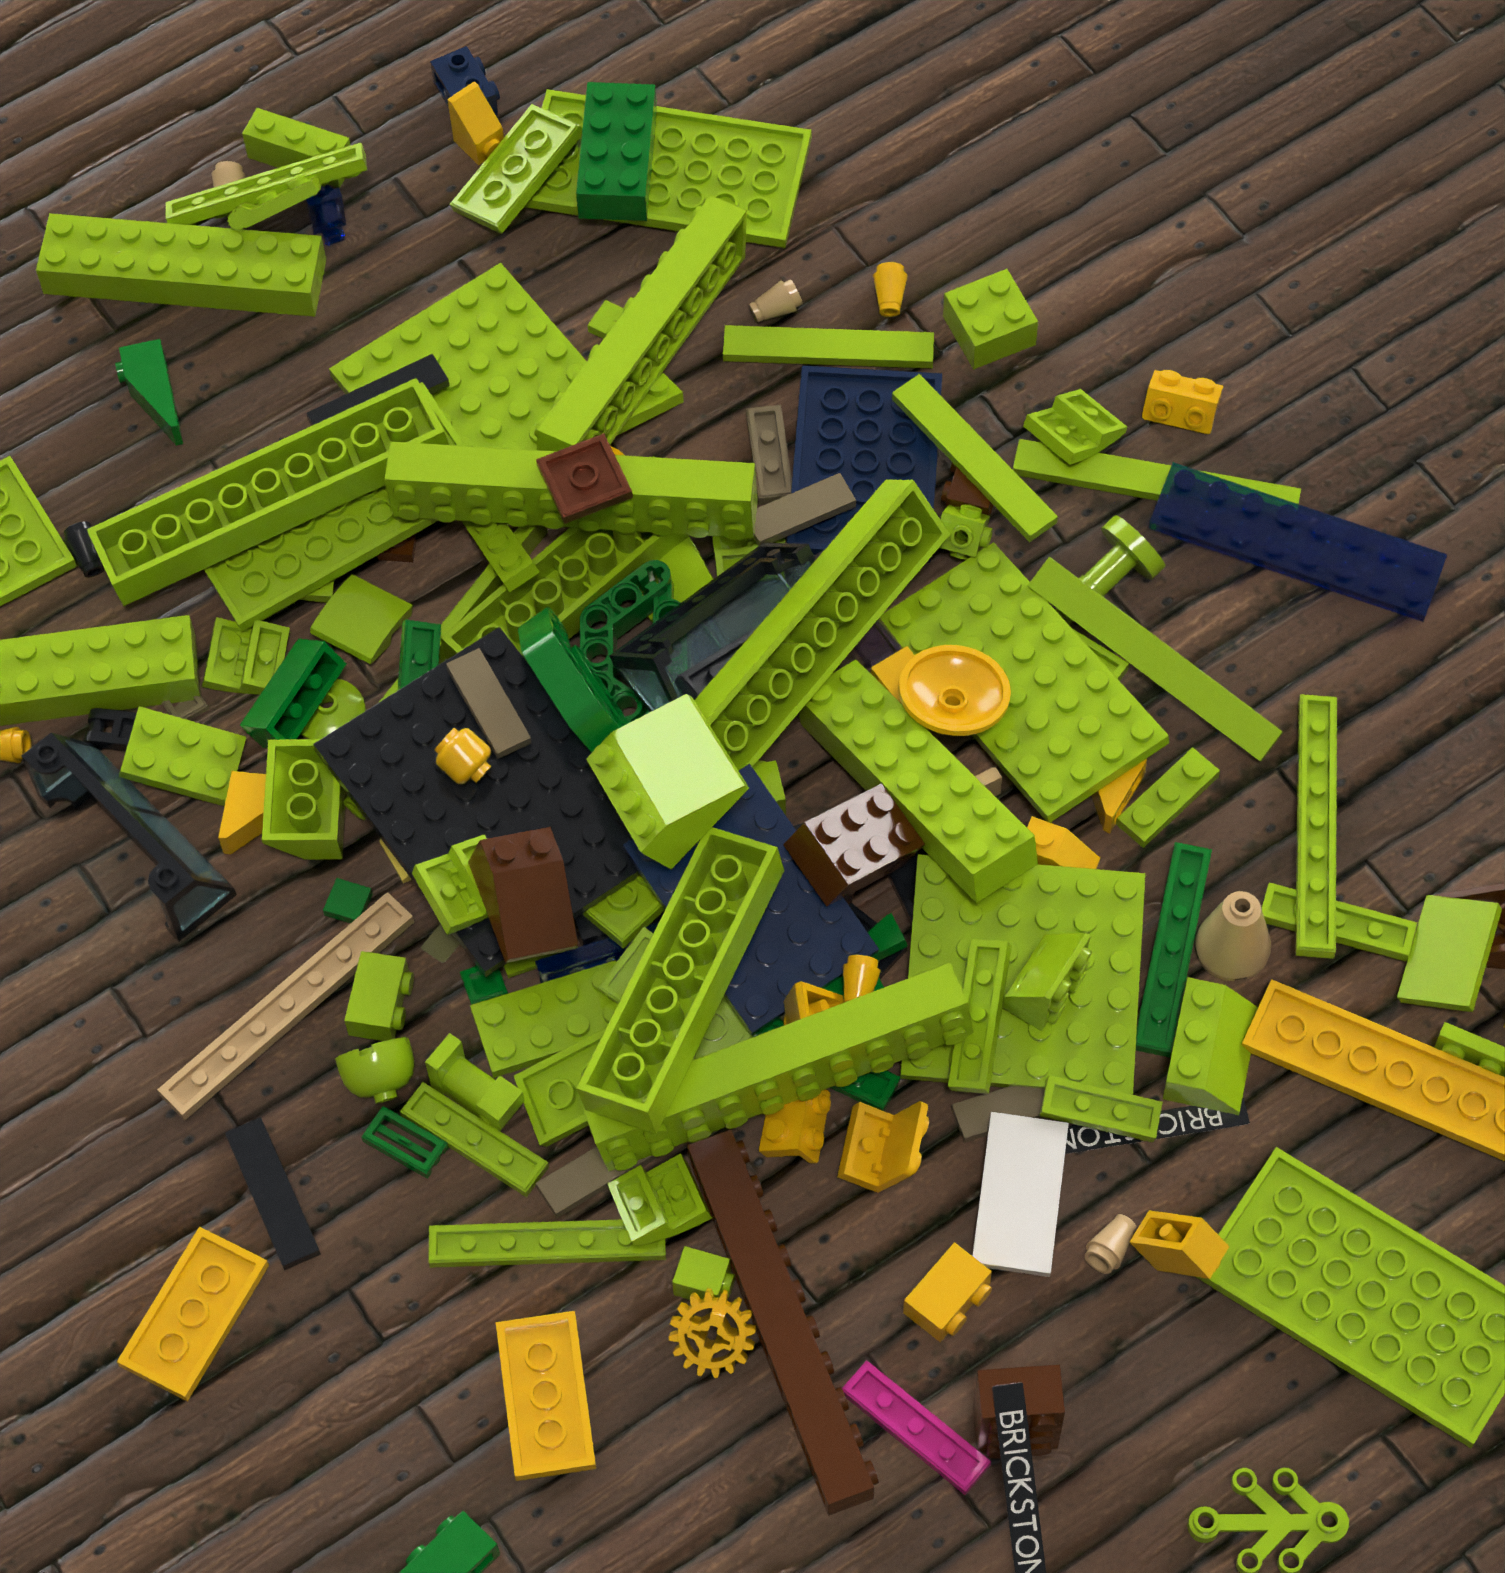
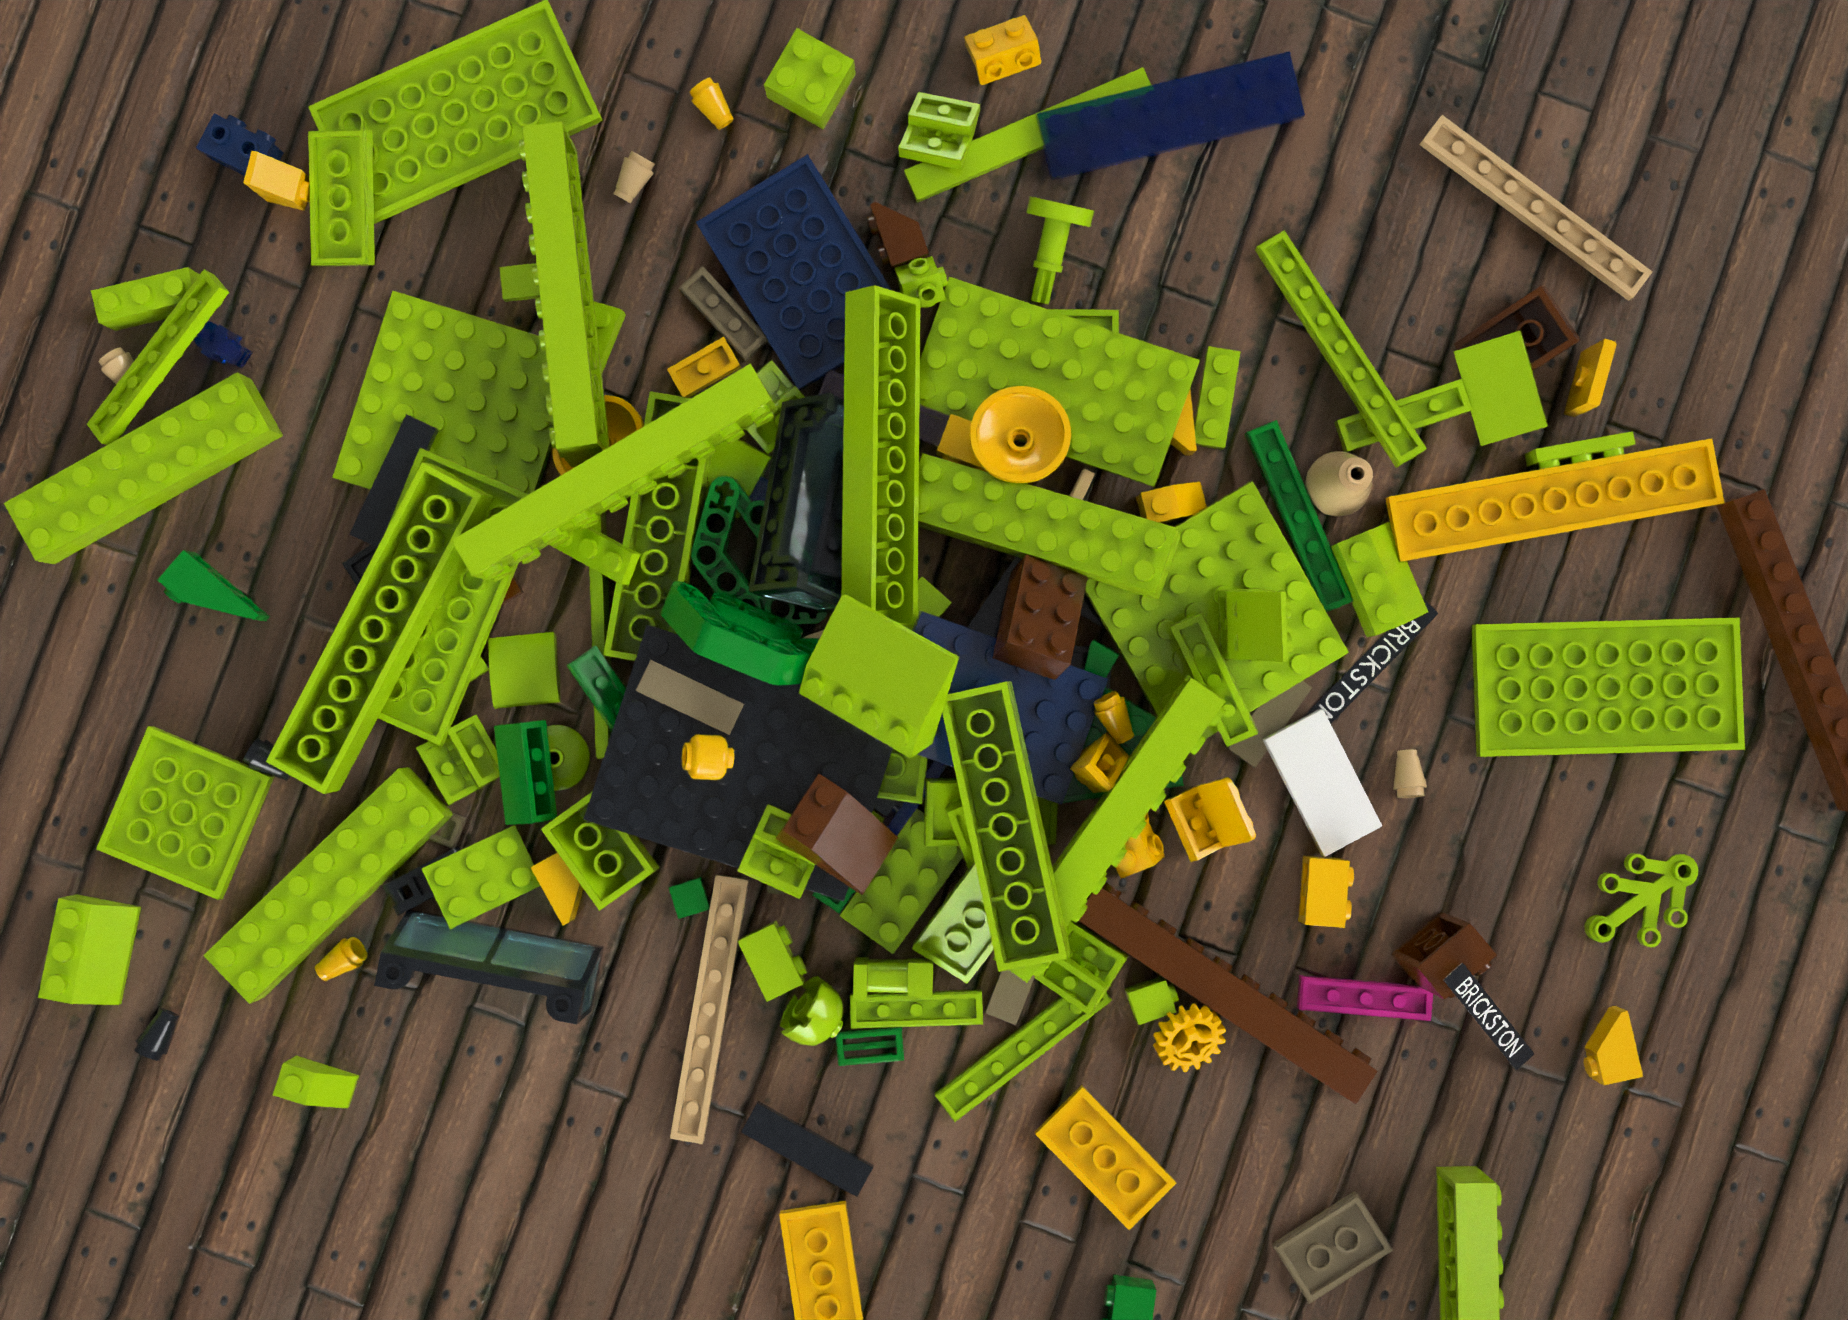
camera: 40 degrees left, 25 degrees up
lime hinge [227,174,322,231] -> none
copper tile [536,433,633,524] -> none
green brick [576,82,657,221] -> none
lime tile [723,325,934,369] -> none
dark tan tile [754,473,856,546] -> none
lime tile [892,374,1058,542] -> none
lime tile [1027,557,1284,762] -> none
lime plate [1039,1075,1163,1142] -> none
yellow brick [1130,1210,1229,1279] -> none

